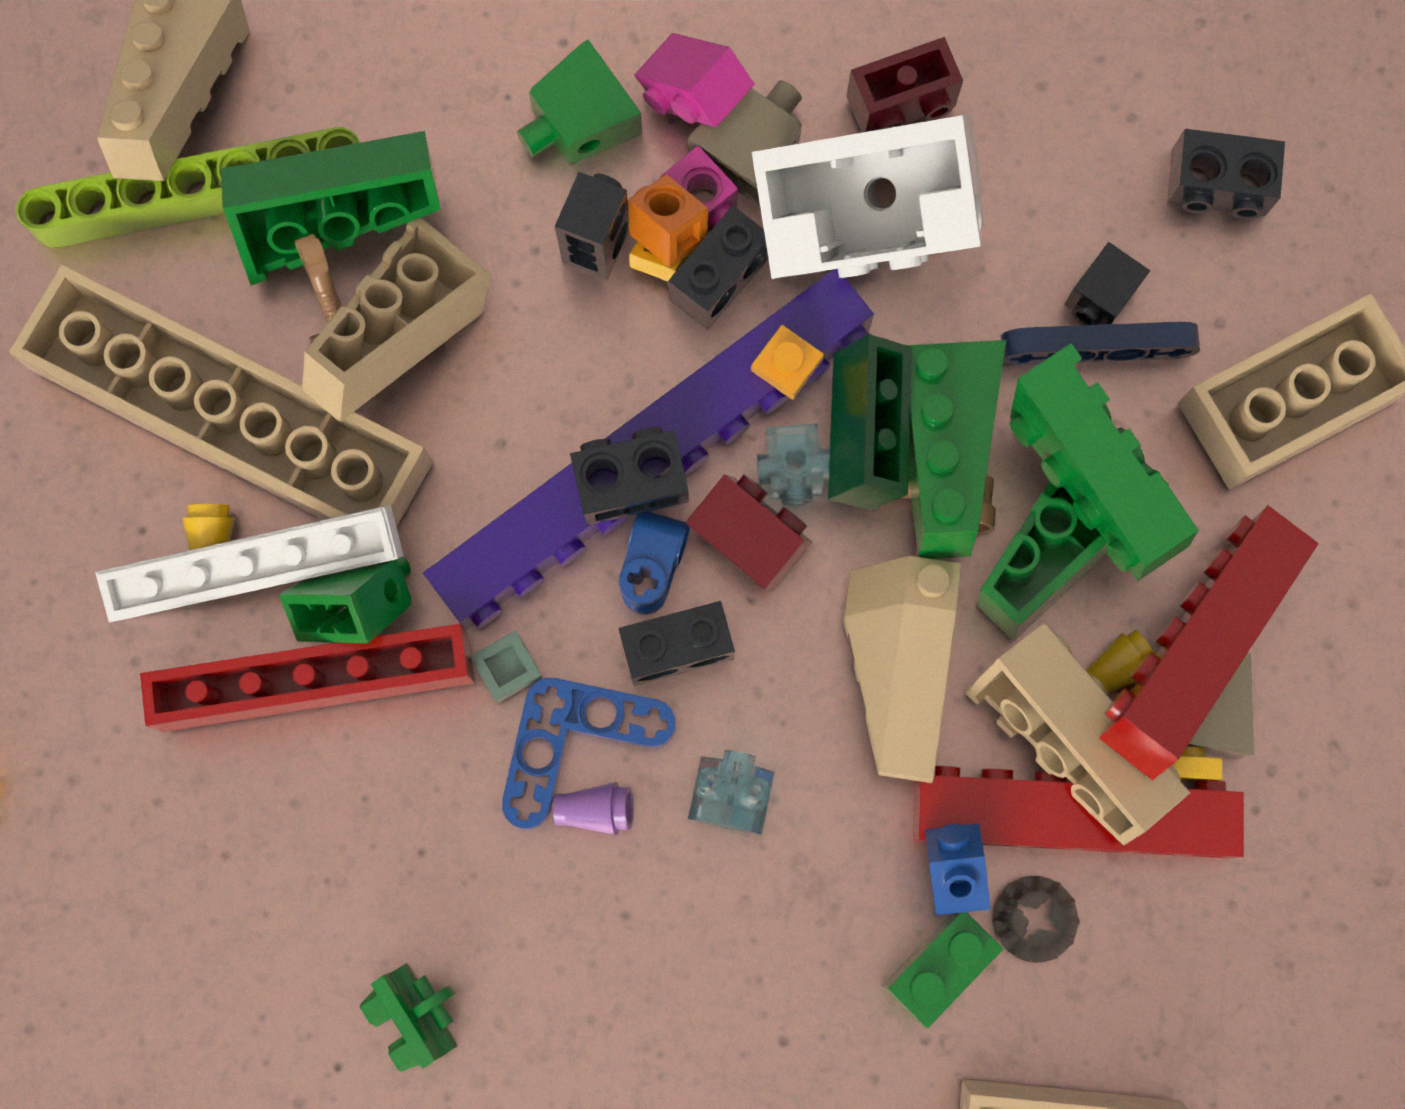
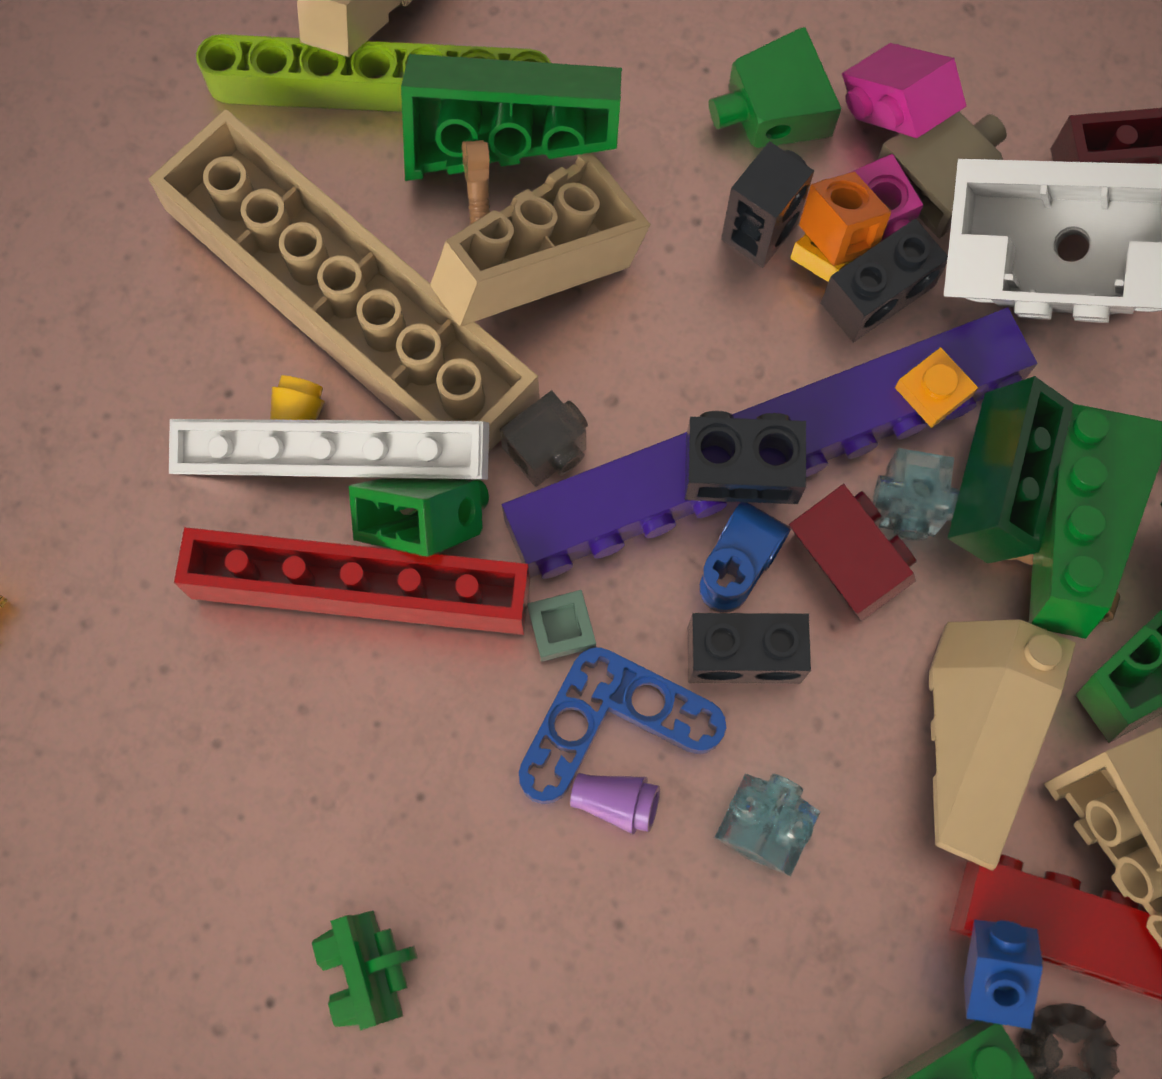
camera: 15 degrees right, 5 degrees down
none -> clear smoke brick [499,390,588,488]

